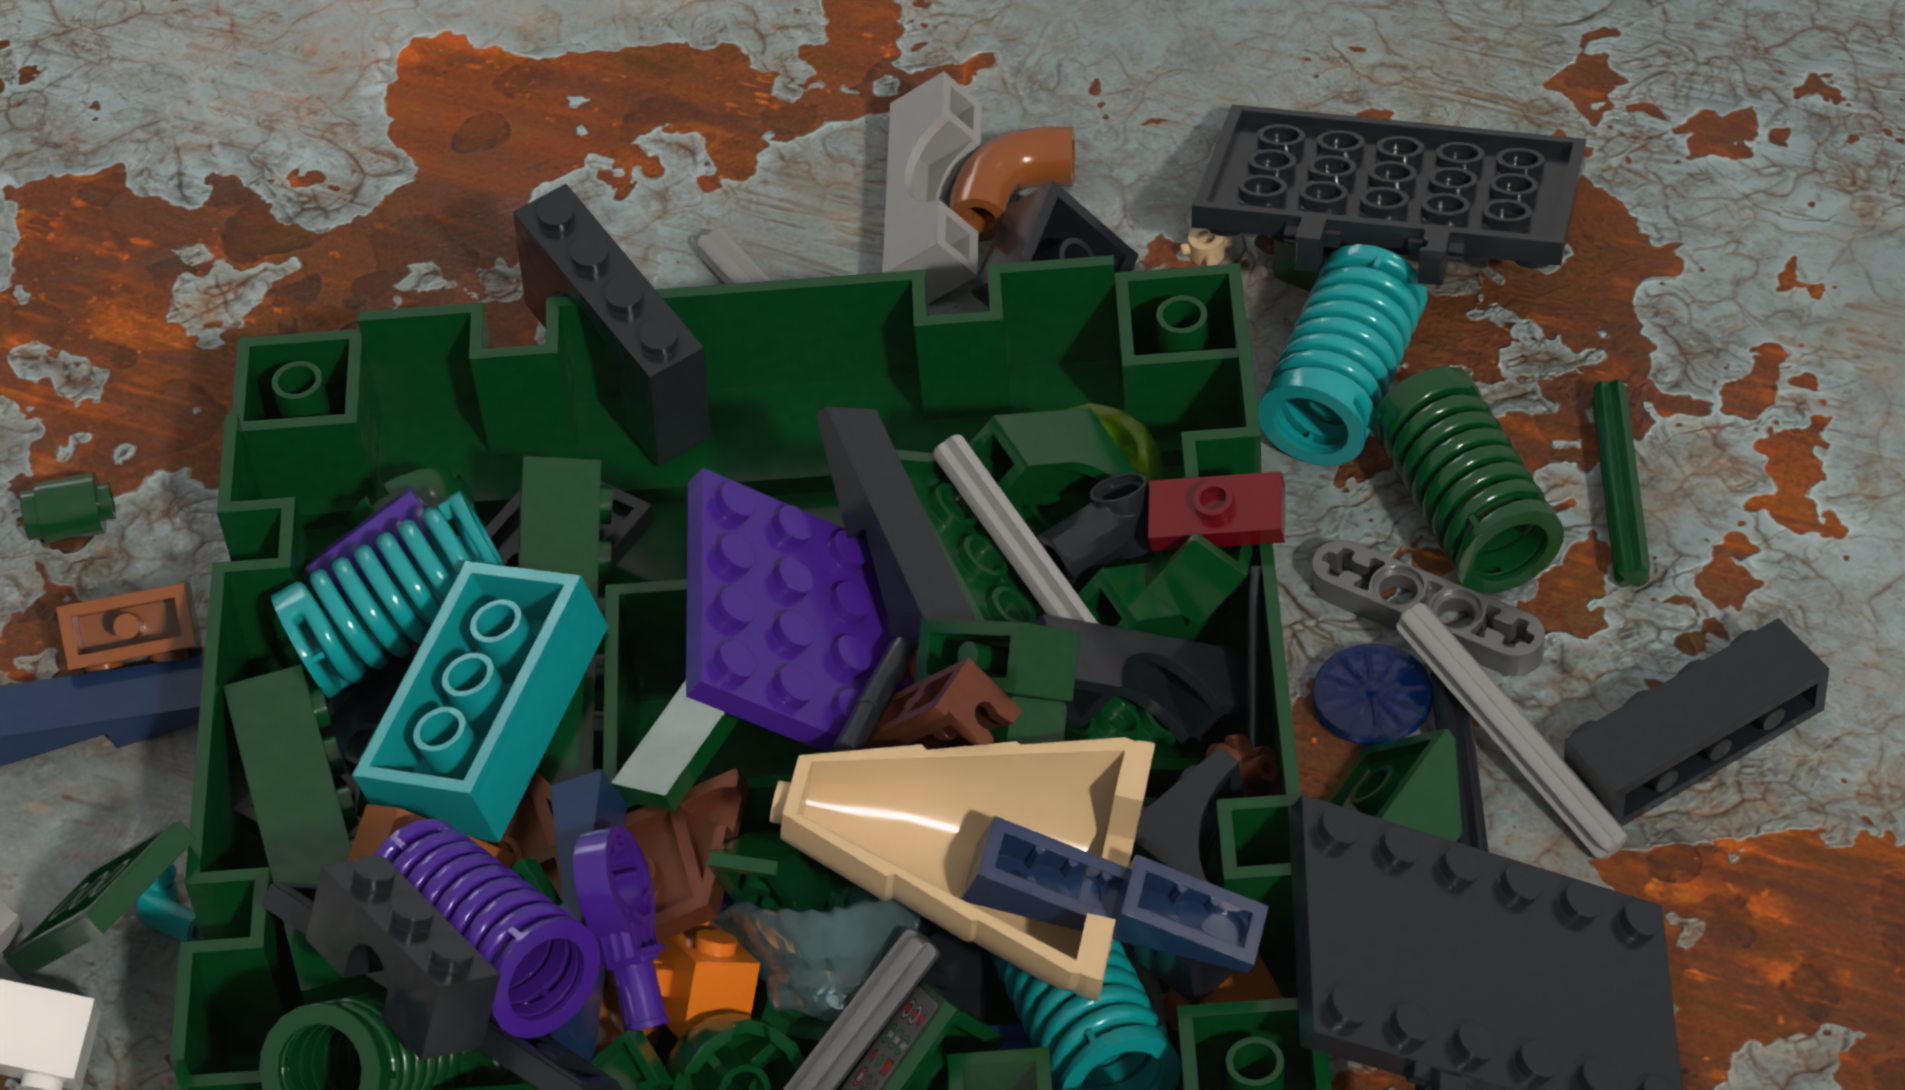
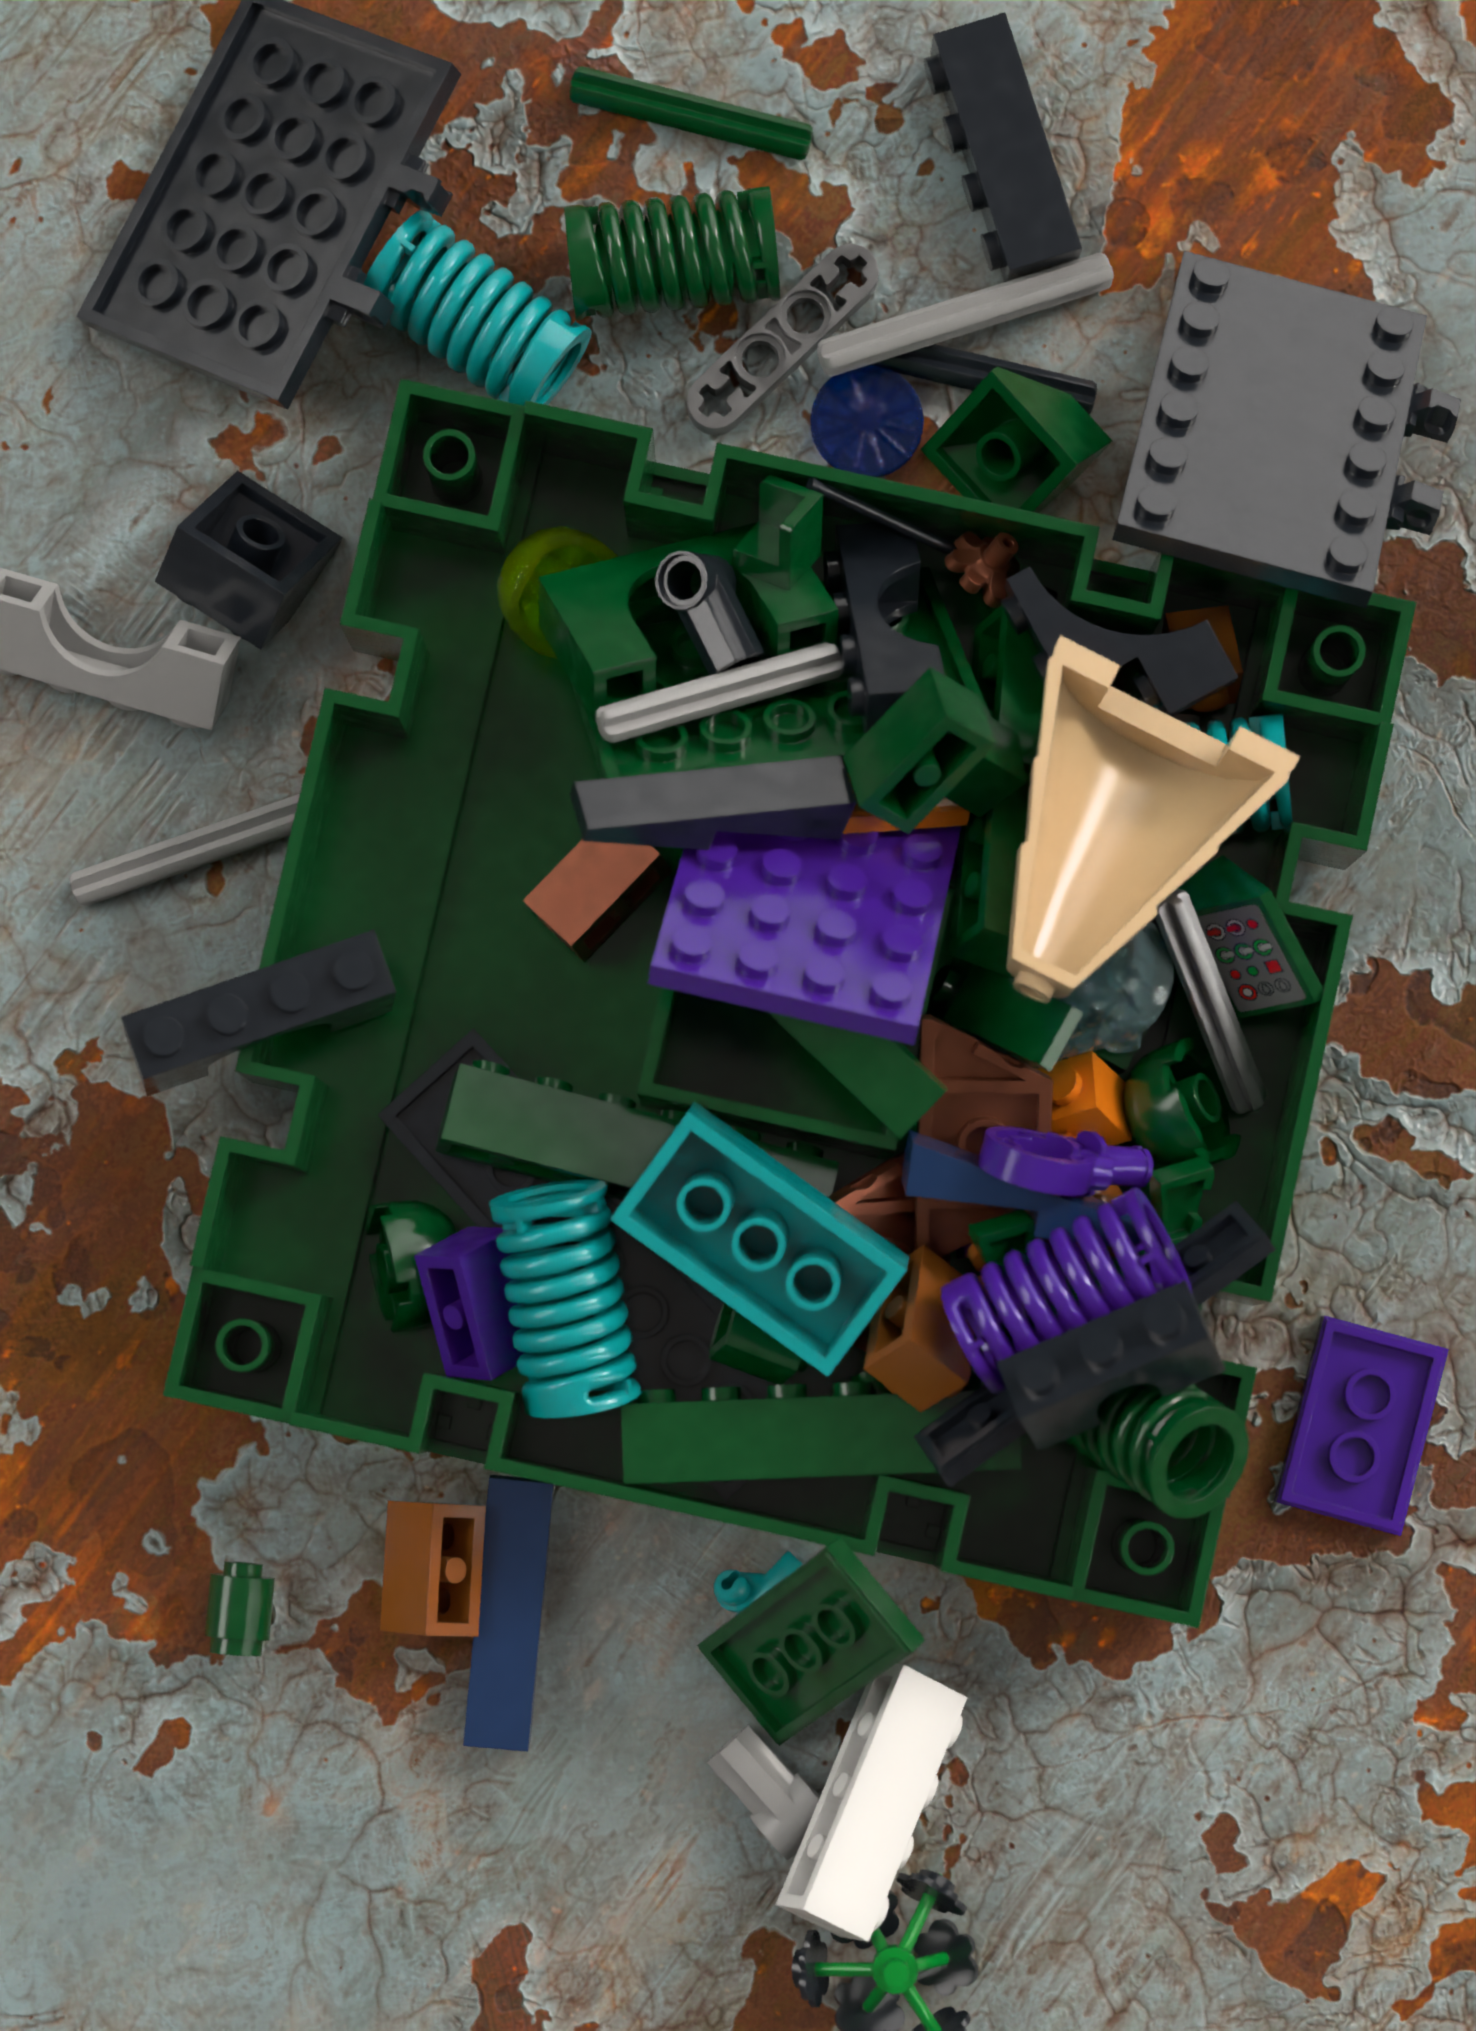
camera: 80 degrees left, 35 degrees up
black piece [831,637,915,752] -> none
copper hinge [864,657,1022,750] -> none
dark orange cylinder [949,126,1076,241] -> none
dark blue slope [961,816,1269,973] -> none
dark red plate [1148,471,1285,552] -> none
tan piece [1180,228,1233,266] -> none

